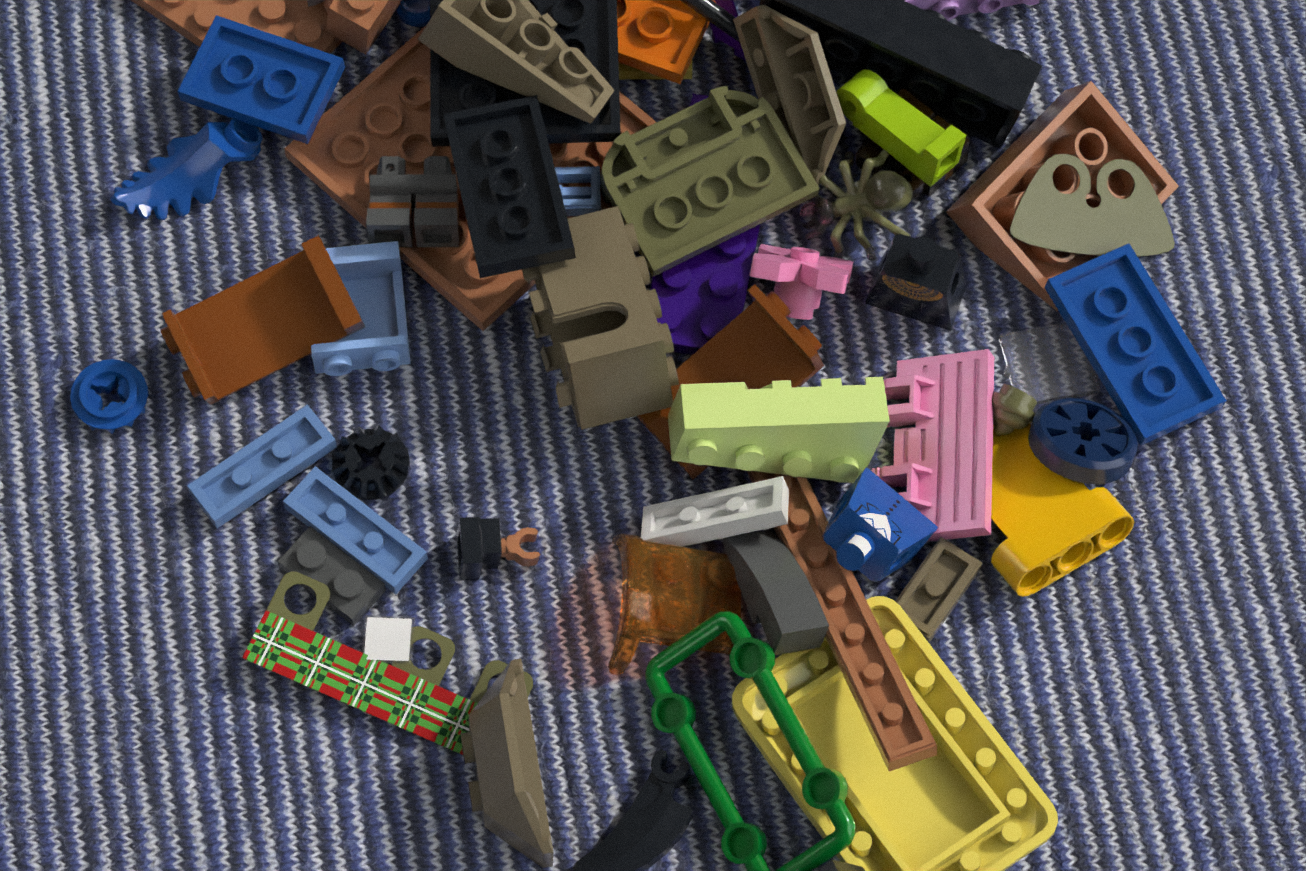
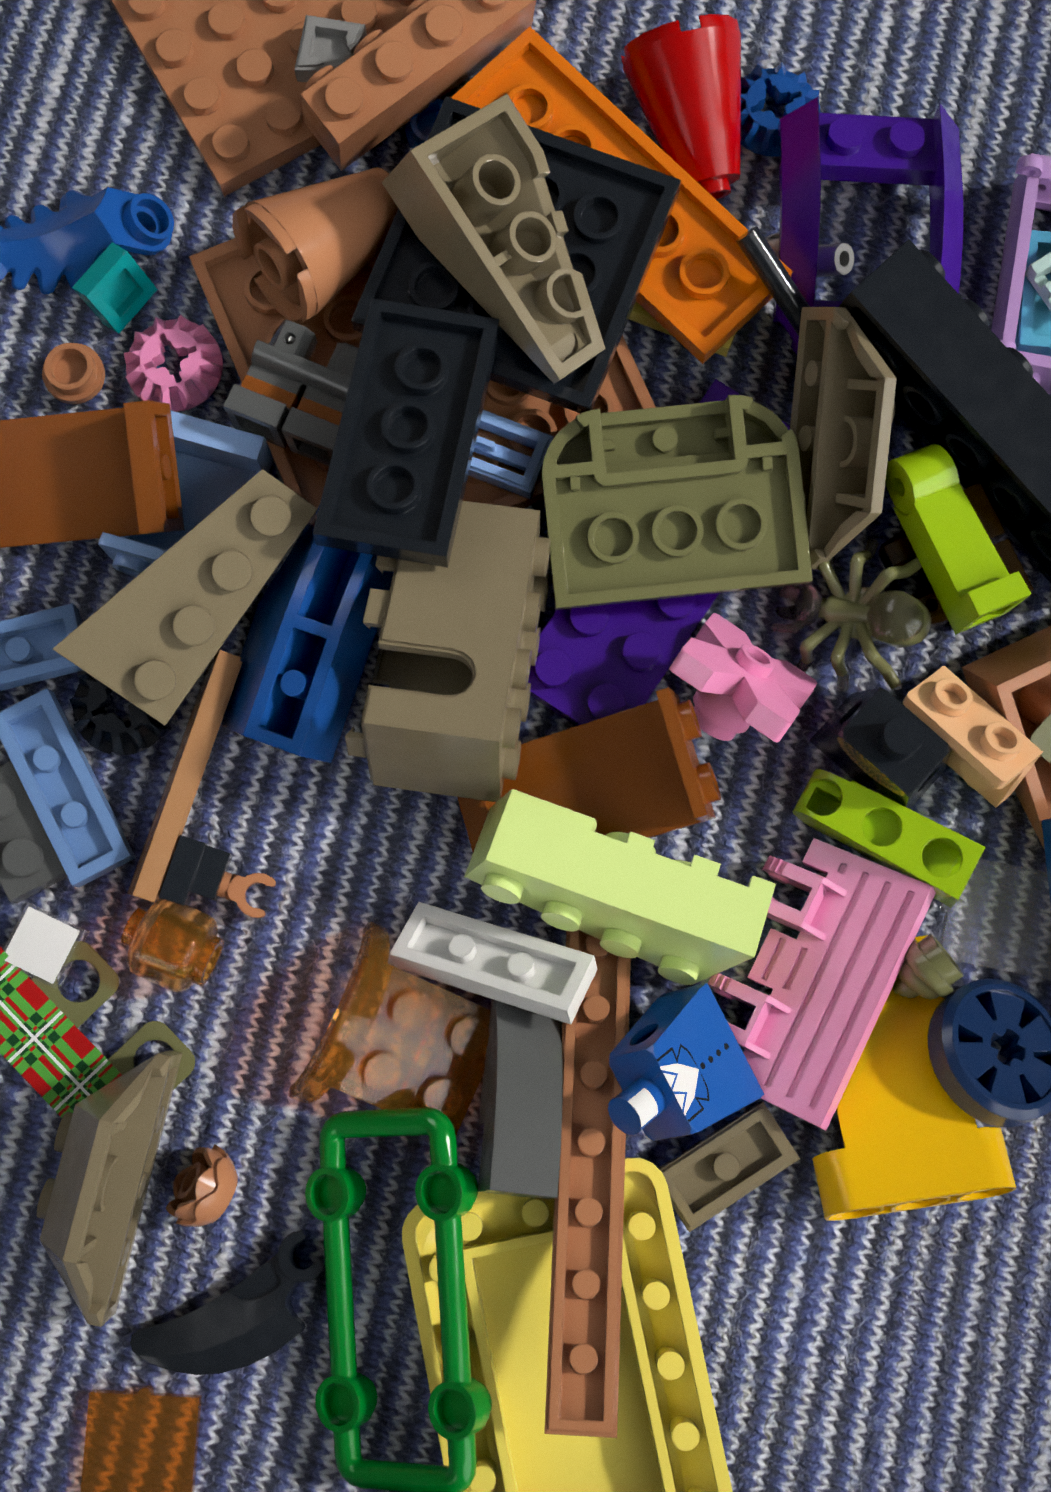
camera: 25 degrees right, 15 degrees up
blue plate [177,15,345,144] -> none
none -> nougat plate [42,343,105,404]
none -> dark tan wedge [53,469,318,725]
none -> teal plate [72,242,158,334]
none -> clear orange head [121,898,224,993]
none -> bright pink gear [124,314,223,412]
none -> medium nougat tile [127,650,242,903]
none -> nougat plate [166,1145,238,1227]
none -> blue wedge [221,505,394,763]
none -> nougat cone [232,167,398,323]
none -> lime leg [792,769,986,908]
none -> light nougat bracket [903,666,1043,808]

